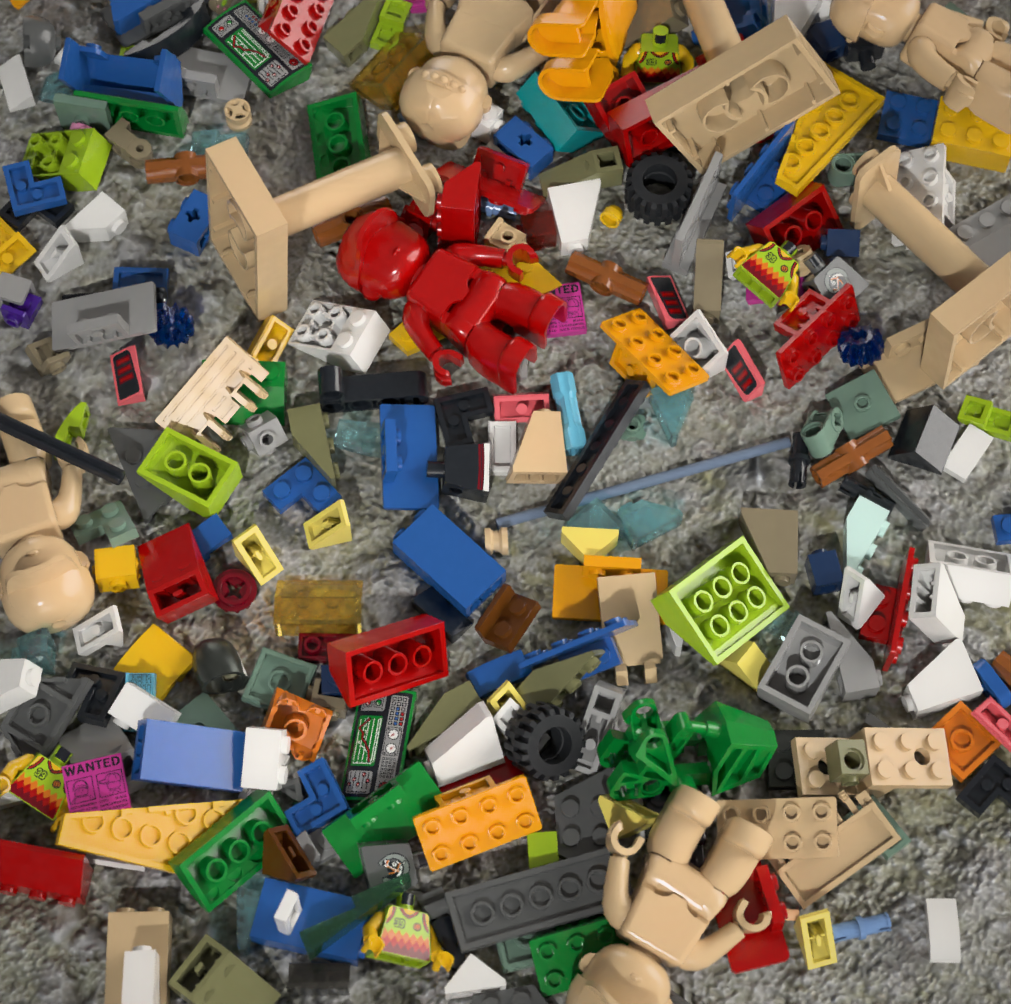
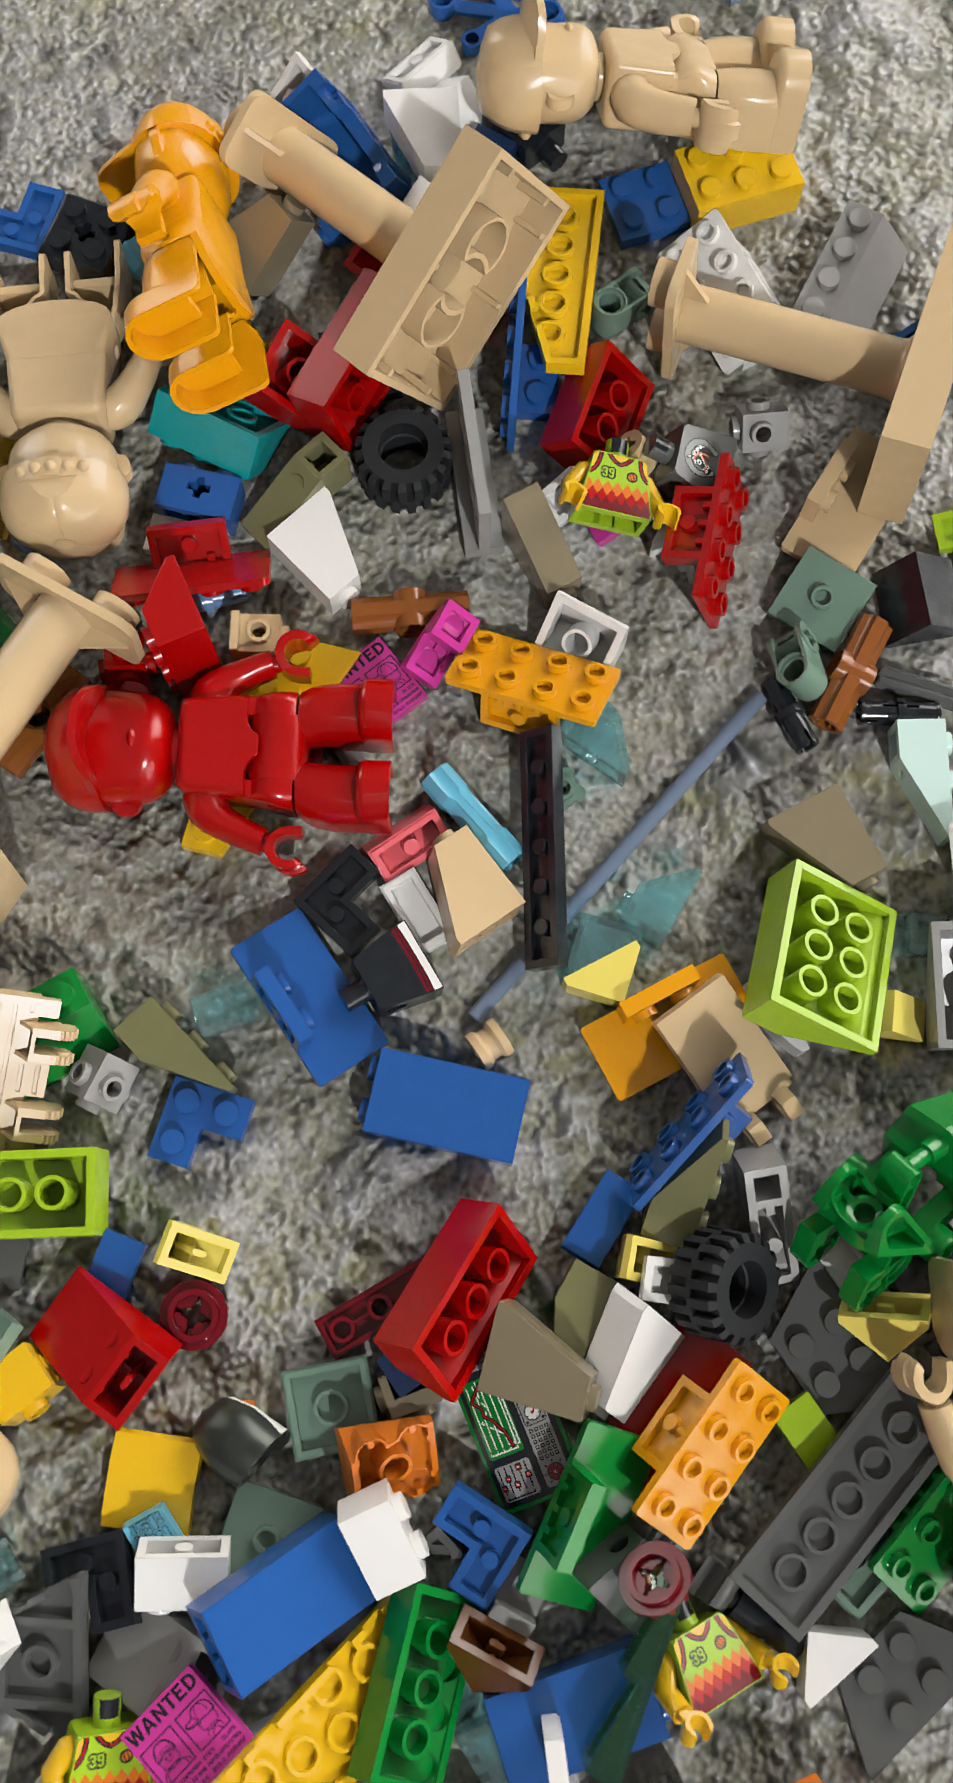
camera: 30 degrees left, 10 degrees up
white slope [72,605,123,656] -> none
yellow slope [247,315,295,361] -> none
clear yellow slope [273,580,364,636] -> none
white slope [288,300,390,374] -> none
light yellow slope [303,499,352,550] -> none
black beam [317,365,429,413] -> none
black slope [412,586,473,644] -> none
white brick [471,104,505,144] -> none
reddish brown bracket [475,583,542,653] -> none
clear red brick [516,210,557,251] -> none
yellow hinge [600,205,623,228] -> none
torso [620,25,694,83] -> none
slope [646,275,689,331] -> none
slope [725,339,765,402] -> none
dark blue brick [804,549,843,596] -> none
dark blue brick [819,229,860,257] -> none
clear blue gear [837,324,885,368] -> none
none -> dark pink slope [399,599,480,689]
none -> dark tan slope [477,1298,602,1422]
none -> dark red gear [618,1541,694,1621]
none -> light grey brick [729,397,789,457]

